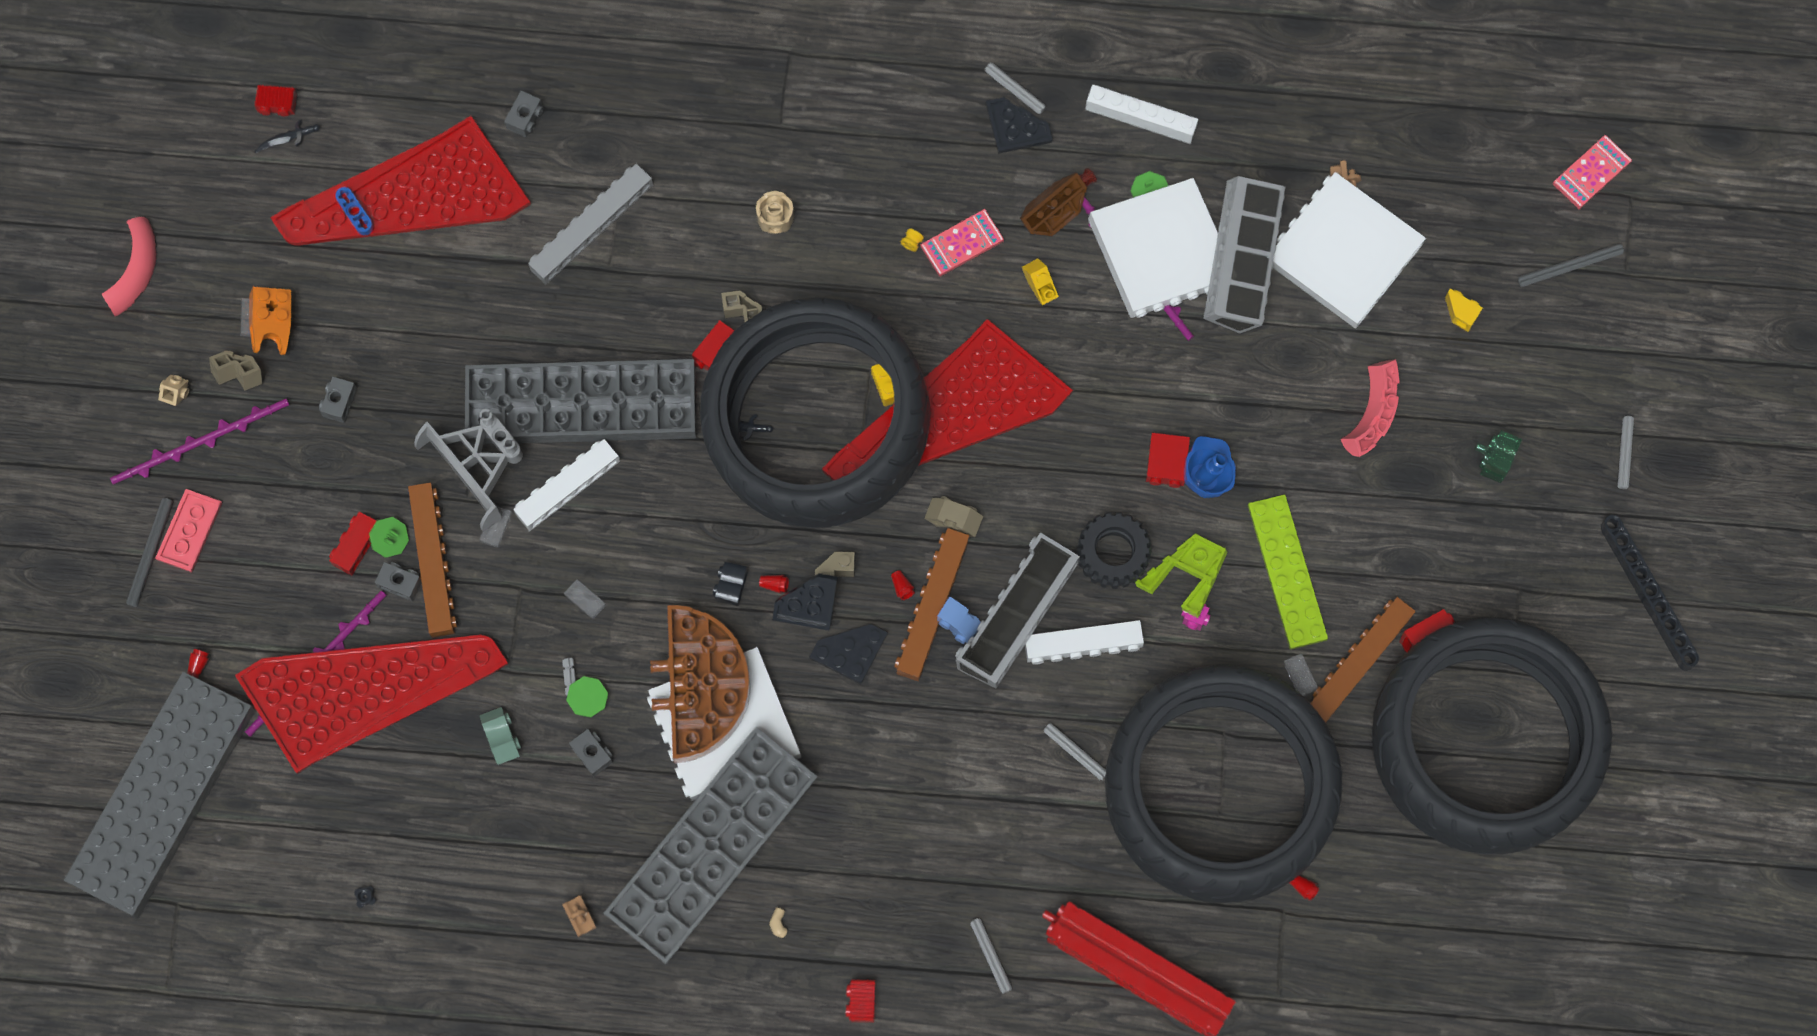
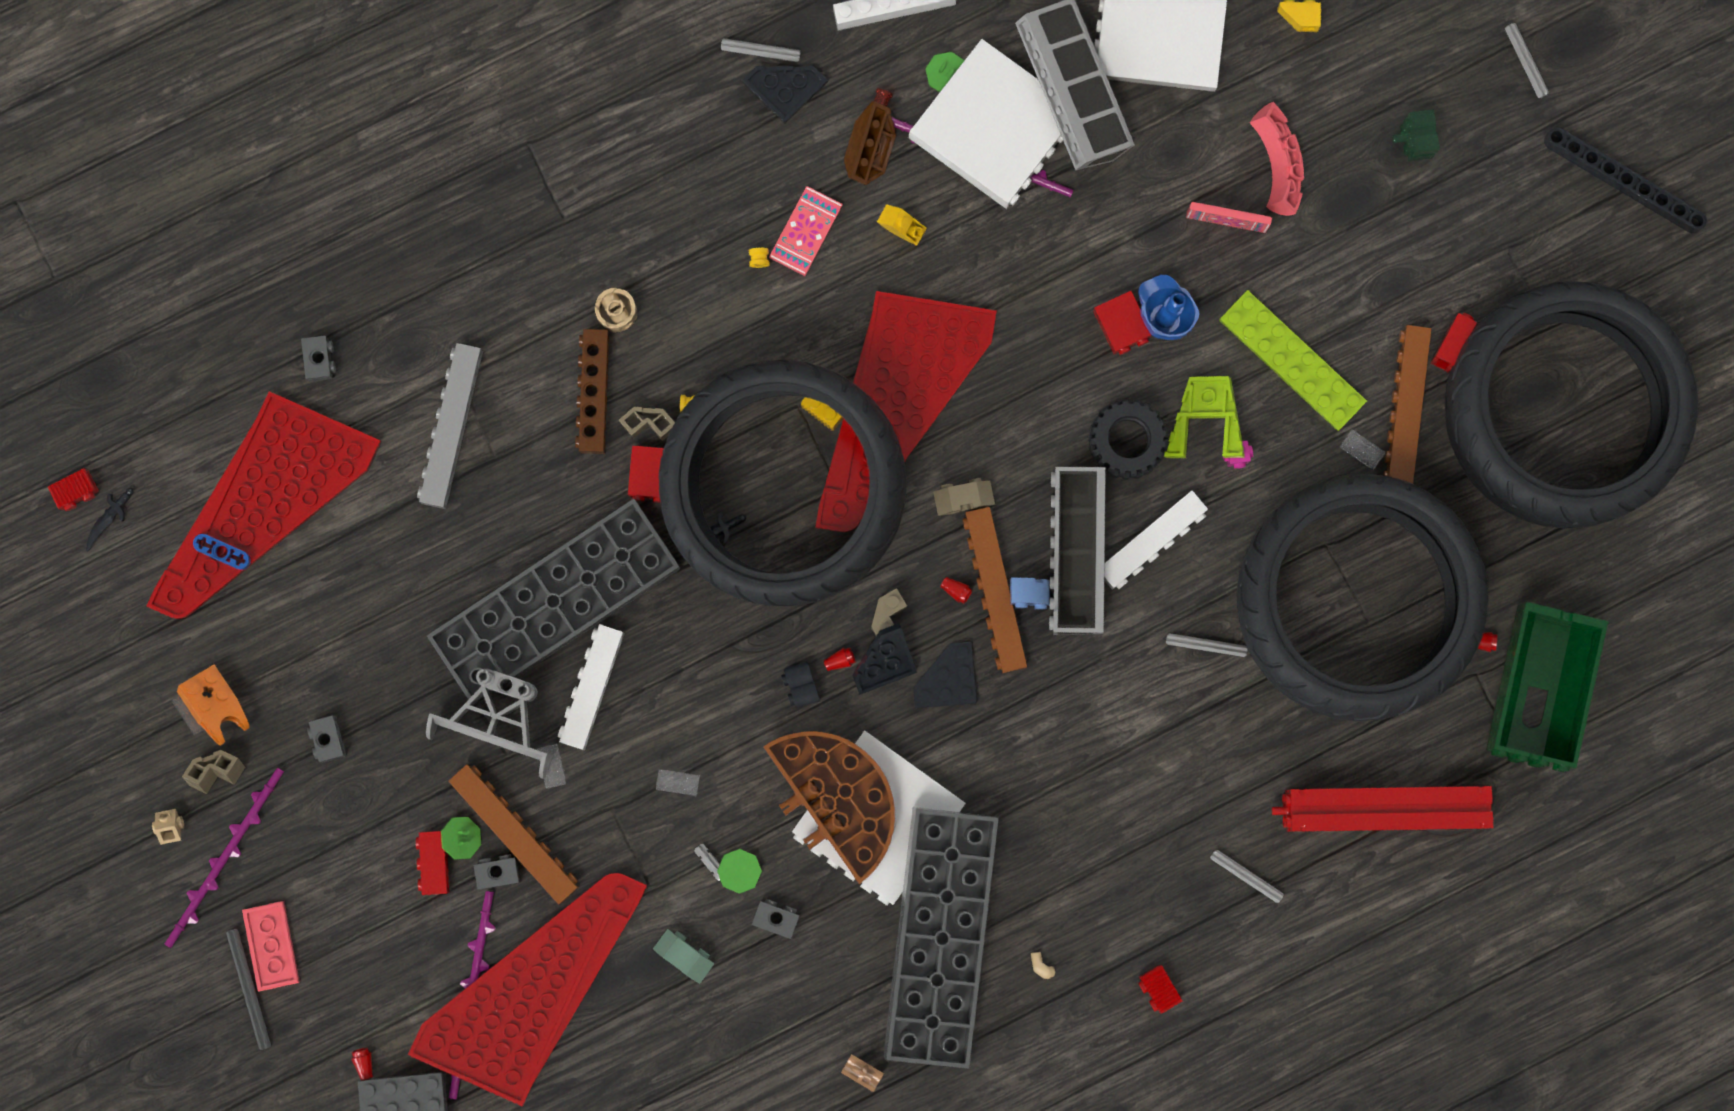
camera: 30 degrees left, 10 degrees up
coral brick [102,217,156,317] -> none
none -> reddish brown brick [575,329,609,454]
none -> coral tile [1186,202,1272,233]
none -> dark green panel [1486,602,1608,772]

